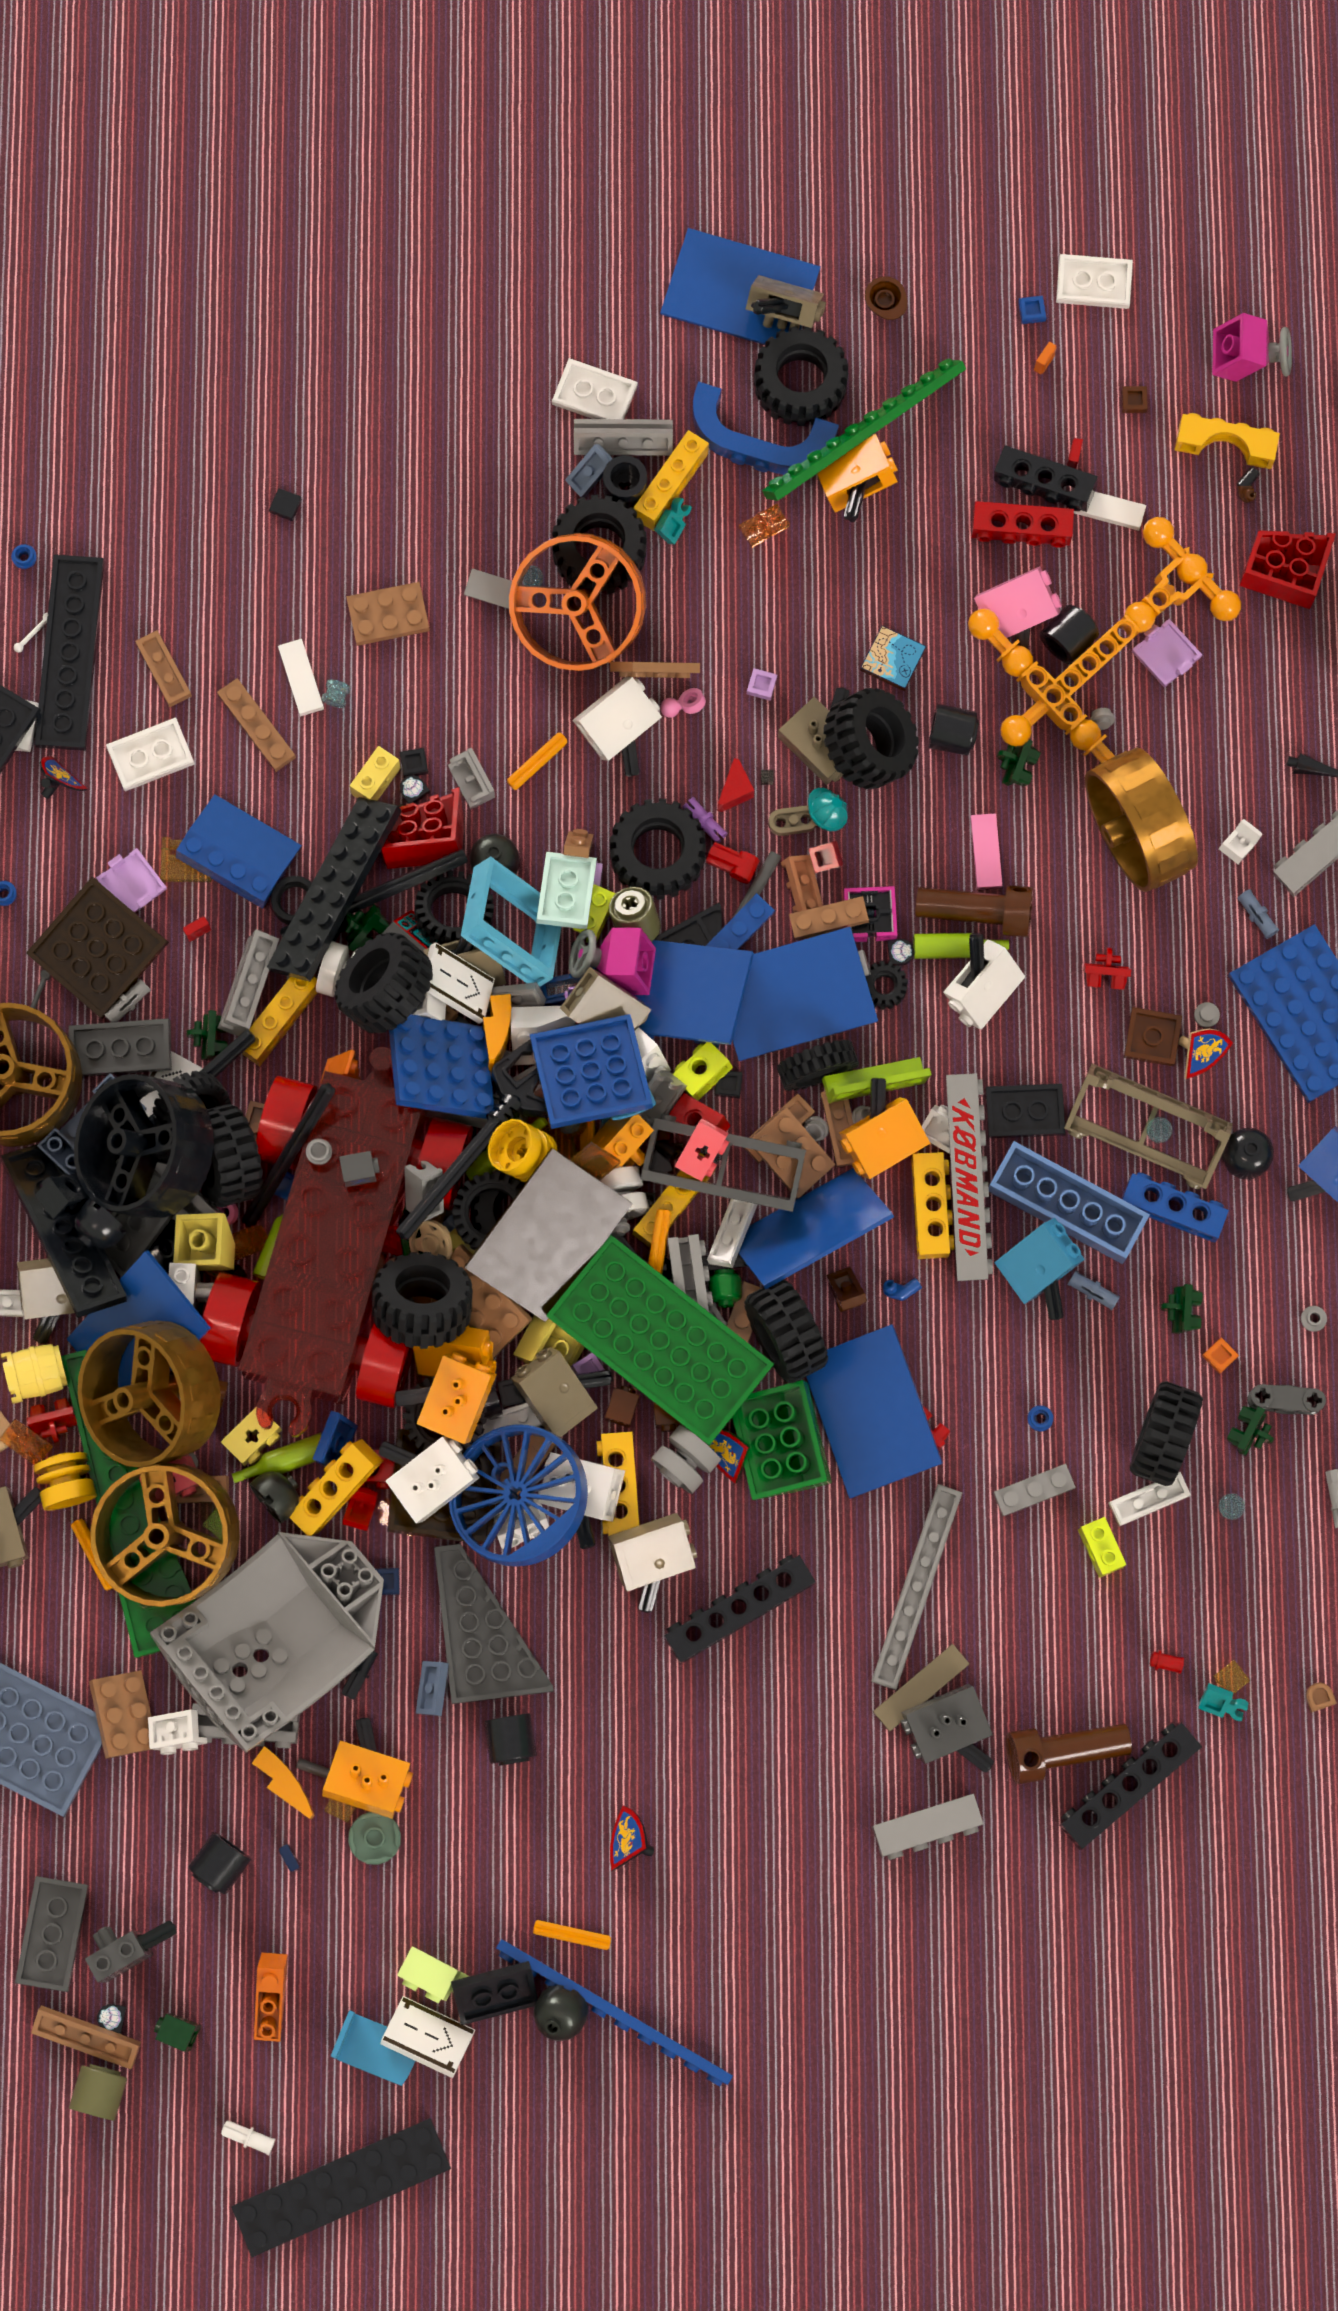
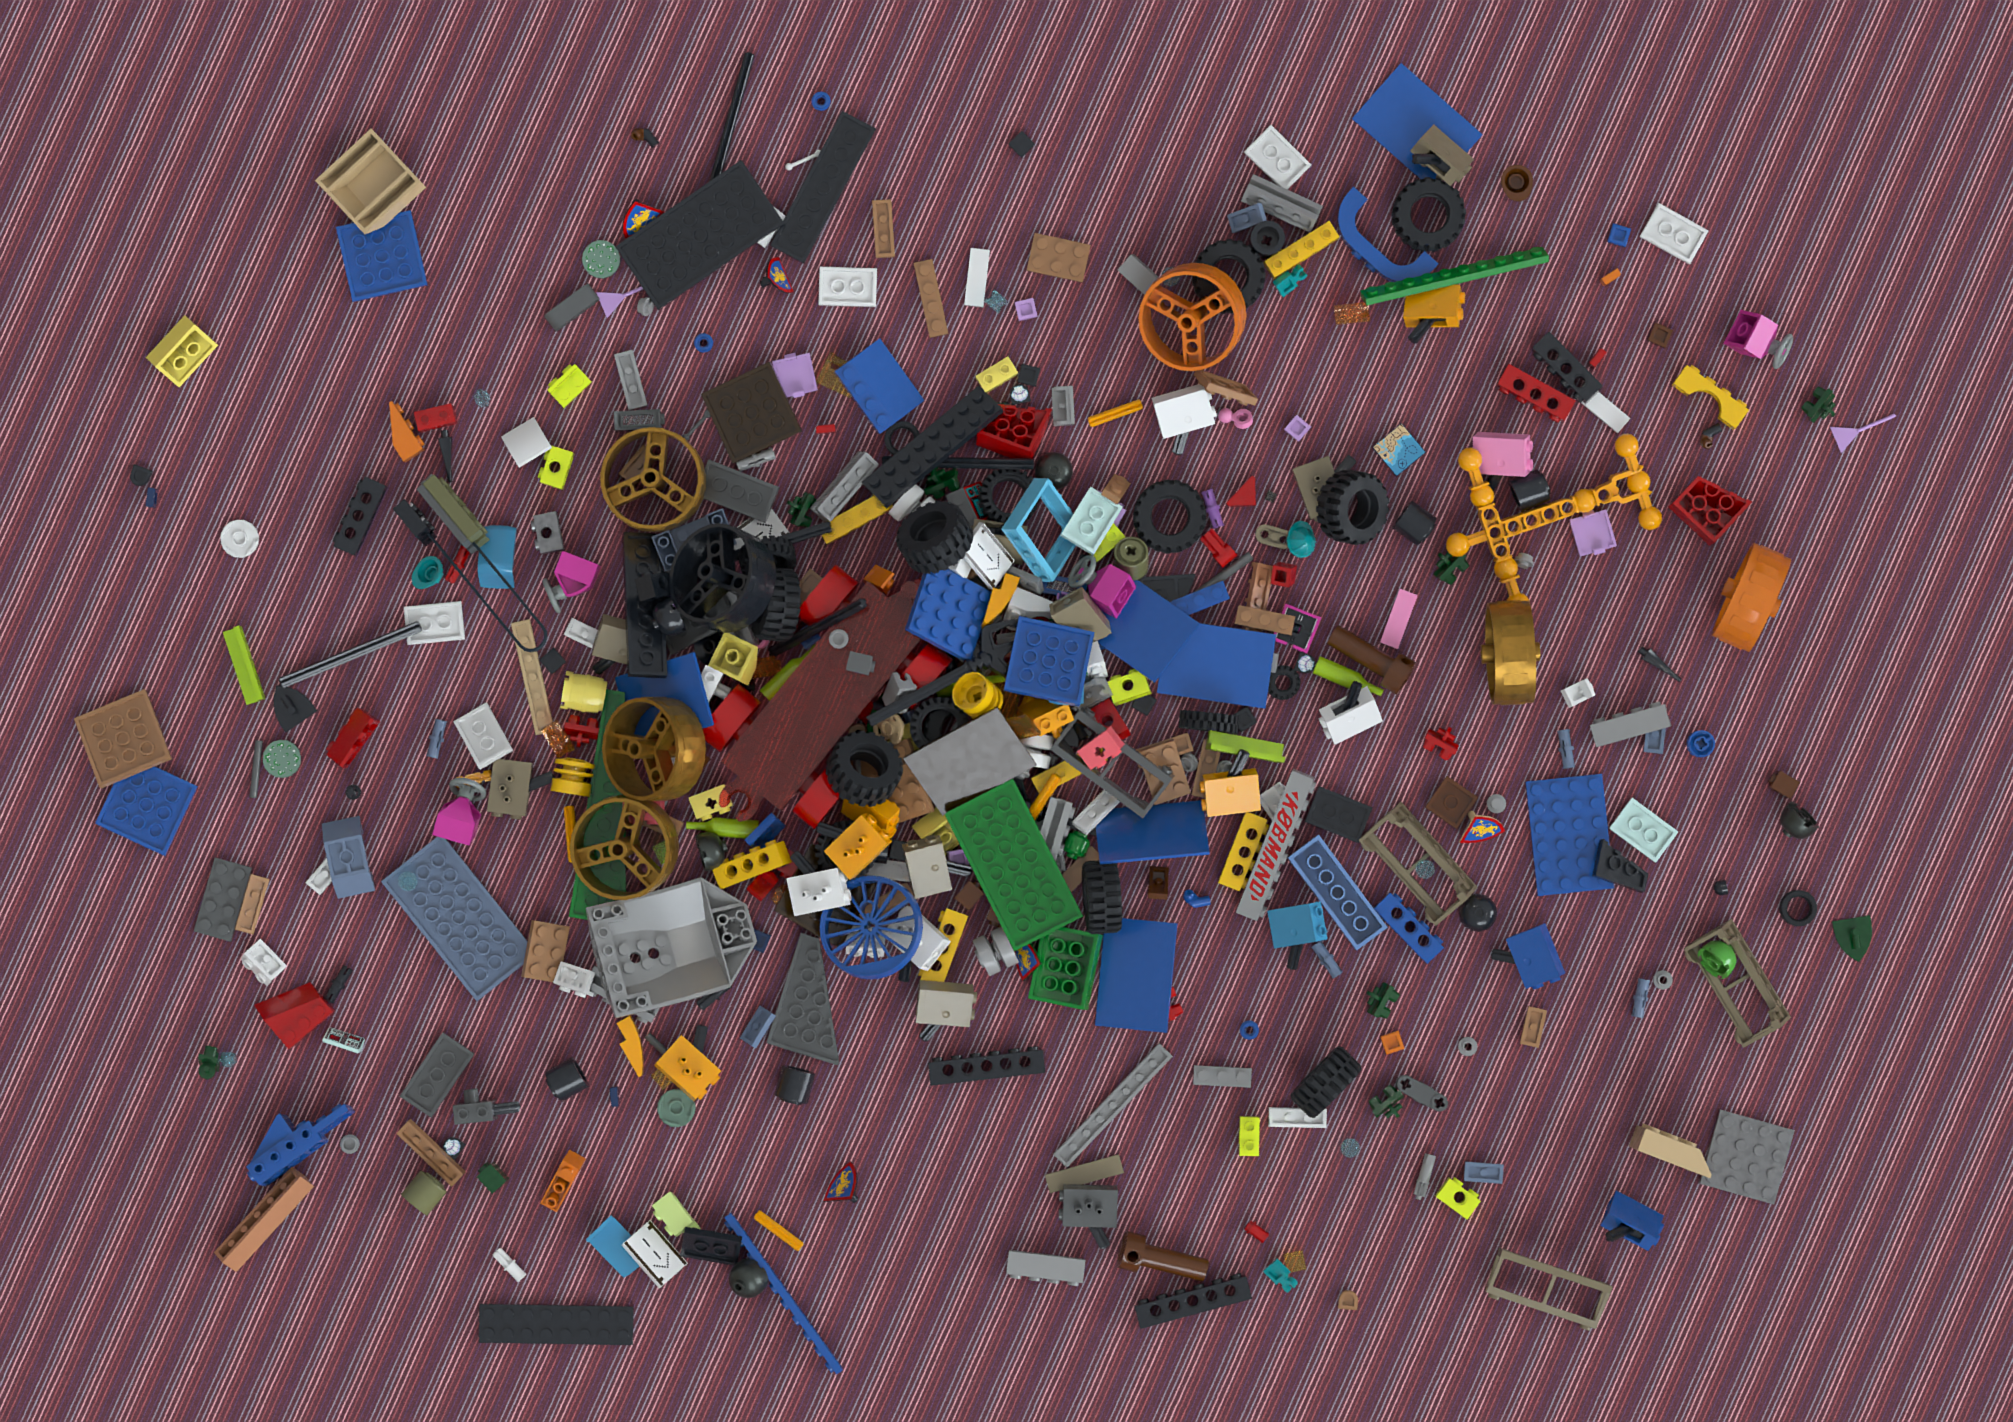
camera: 25 degrees right, 10 degrees up
none -> lavender plate [1015,298,1038,321]
none -> black tile [1234,706,1257,732]

